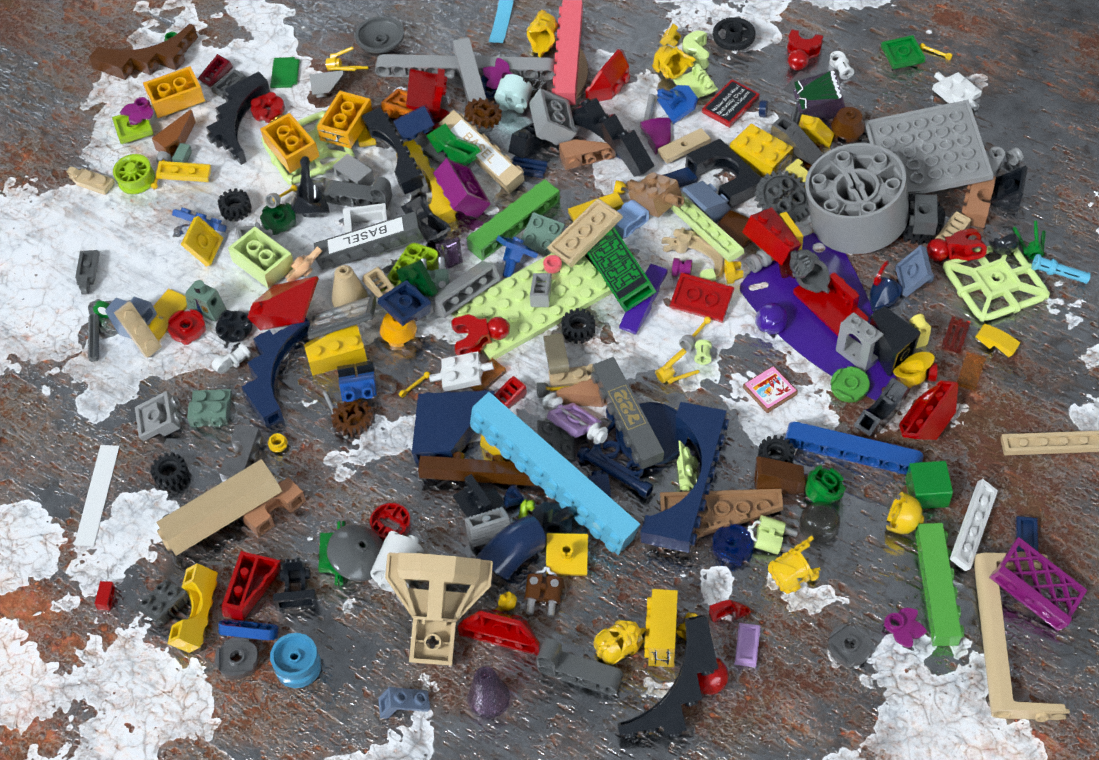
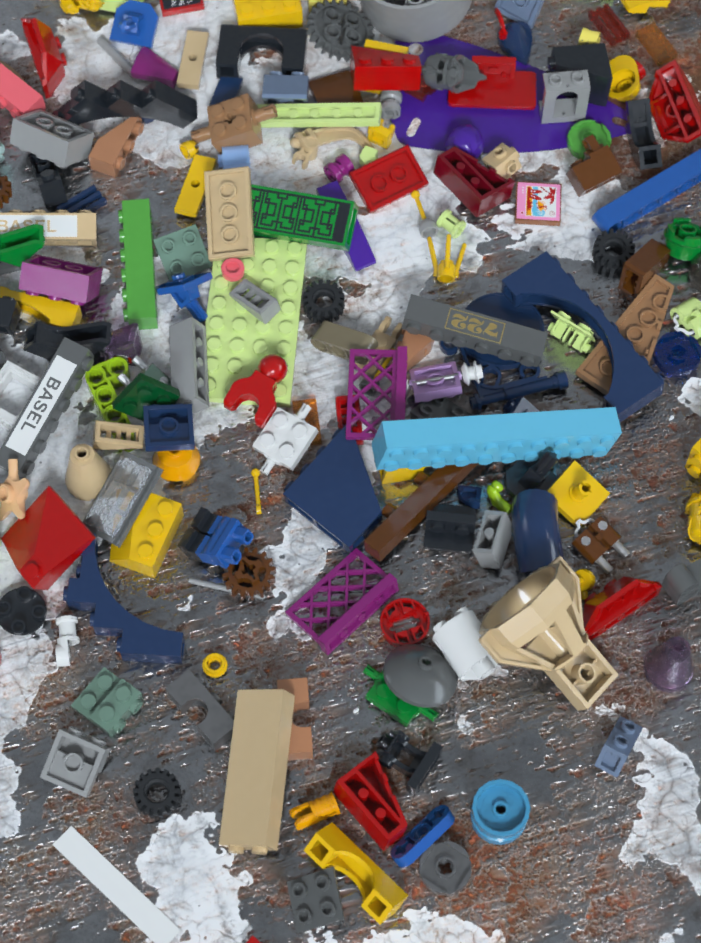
camera: 55 degrees left, 10 degrees up
none -> magenta fence [285,548,399,655]
none -> light orange hinge [289,792,341,831]
none -> magenta fence [346,346,408,440]
none -> dark red wedge [433,146,515,218]
none -> tan brick [482,143,522,179]
none -> reddish brown hinge [566,134,623,197]

